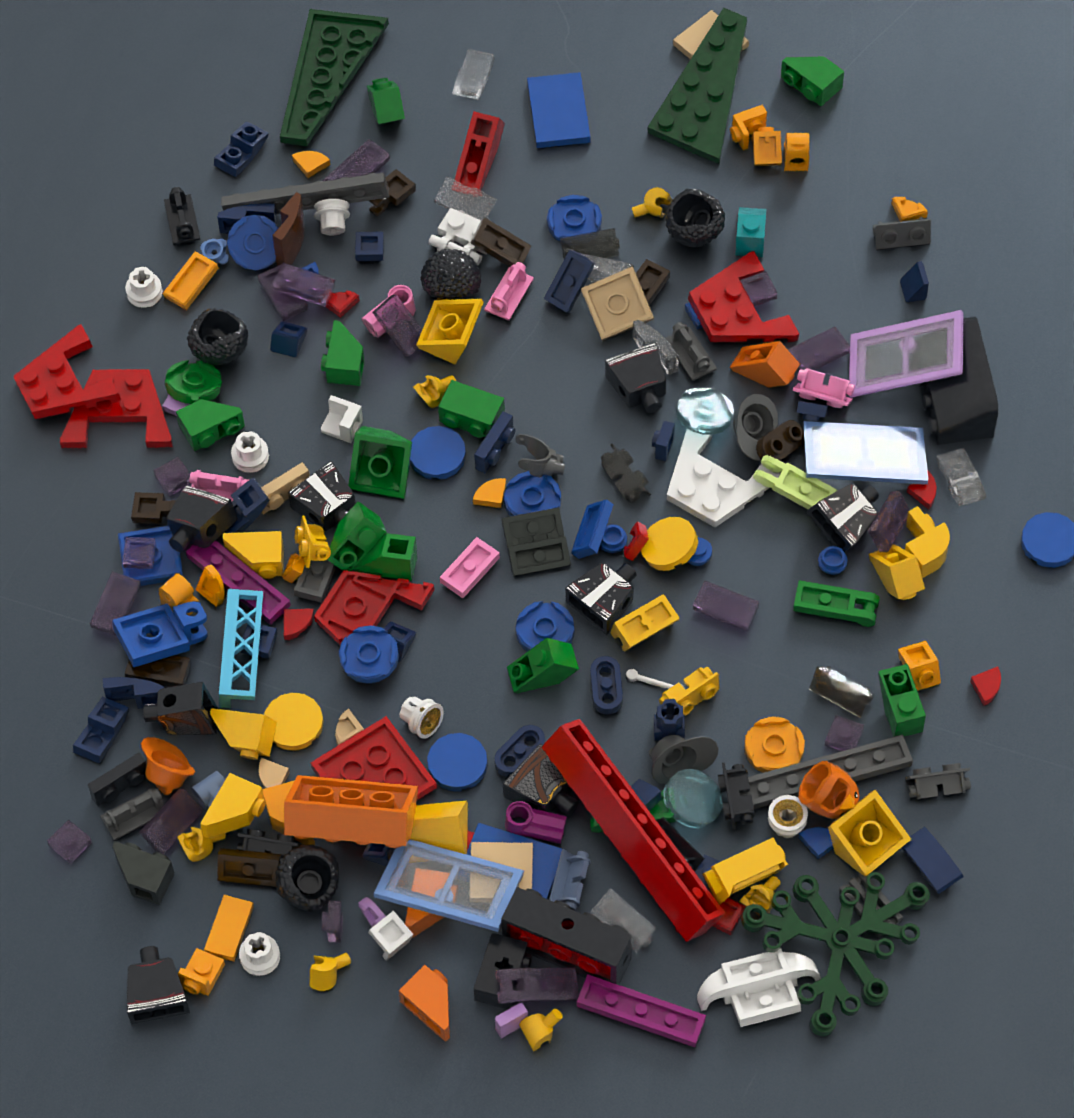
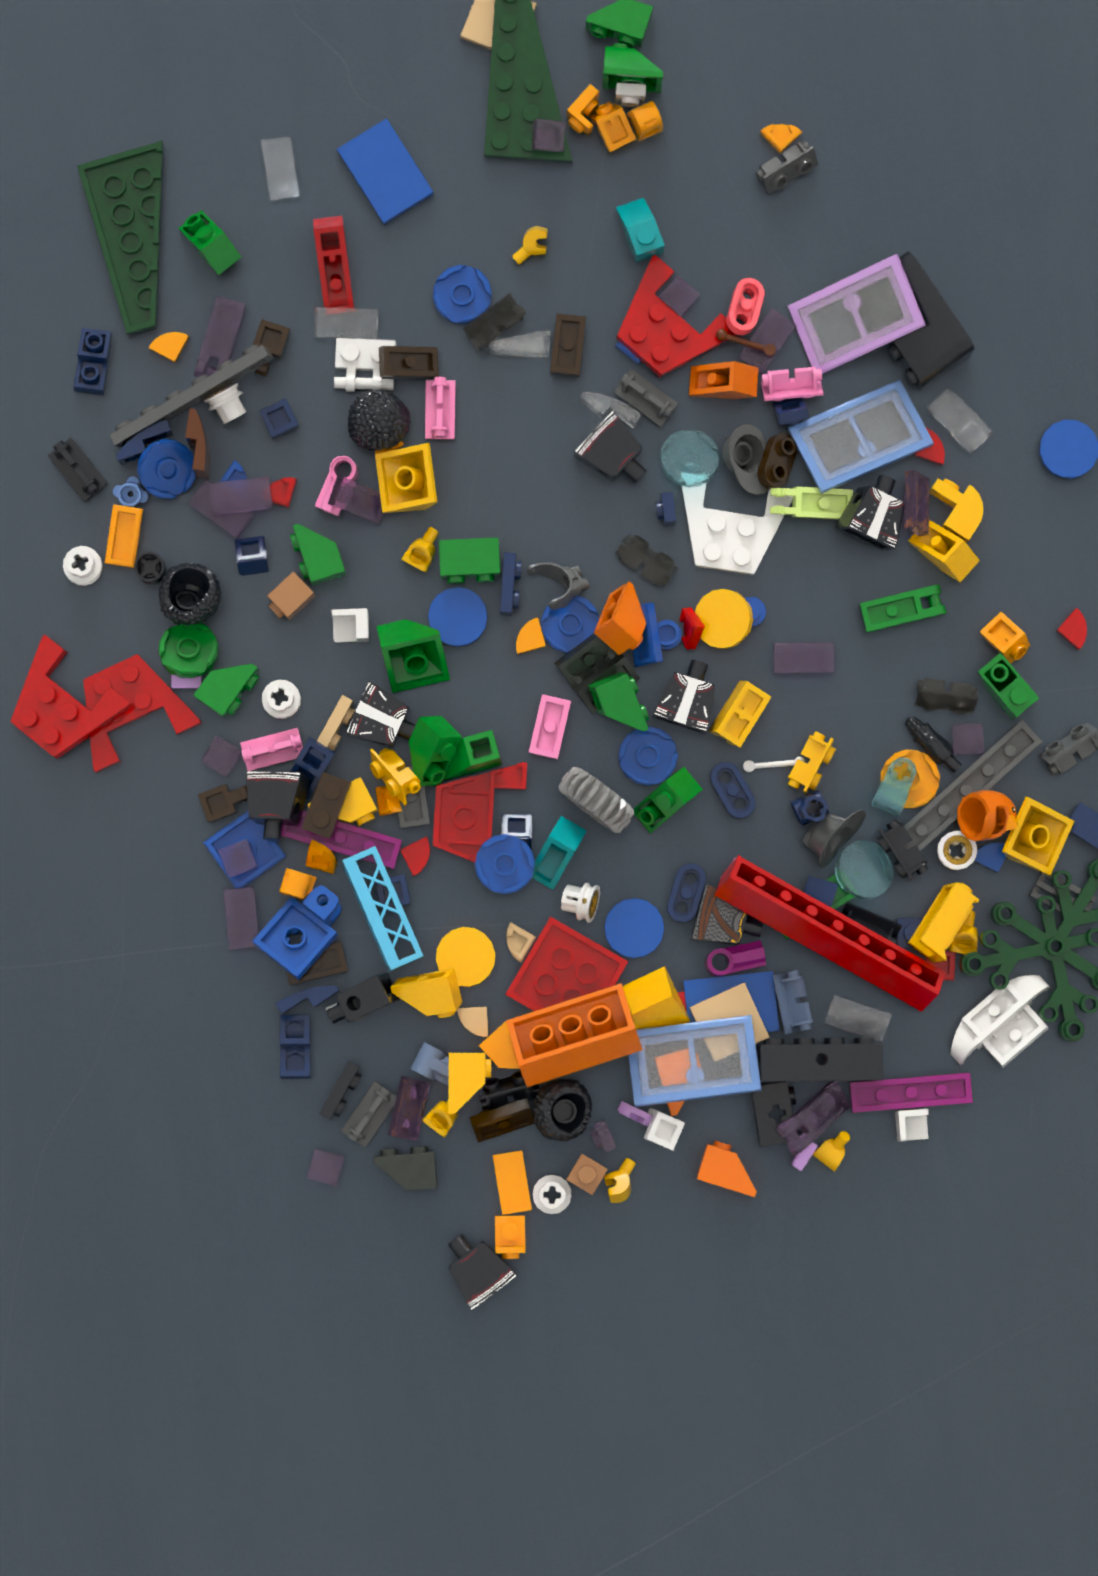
camera: 30 degrees left, 25 degrees up
orange piece [141,737,195,795] -> none
dark blue plate [544,250,596,312] -> none
tan tile [581,267,654,341] -> none
black hair [665,188,725,248] -> none
blue plate [818,546,848,575] -> none
dark blue slope [900,261,929,302] -> none
none -> black wheel [134,552,167,585]
none -> medium nougat brick [267,571,316,621]
none -> dark brown plate [302,772,351,839]
none -> clear purple plate [532,119,565,153]
none -> teal slope [532,816,587,890]
none -> light grey gear [559,767,635,833]
none -> medium nougat brick [566,1153,608,1195]
none -> green slope [588,672,649,732]
none -> orange slope [594,581,646,655]
none -> green slope [602,43,663,93]
none -> white plate [615,83,646,107]
none -> reddish brown hinge [716,329,776,357]
none -> coral plate [726,278,765,335]
none -> clear light blue piece [871,758,916,817]
none -> white panel [895,1109,929,1141]
none -> black piece [905,716,962,773]

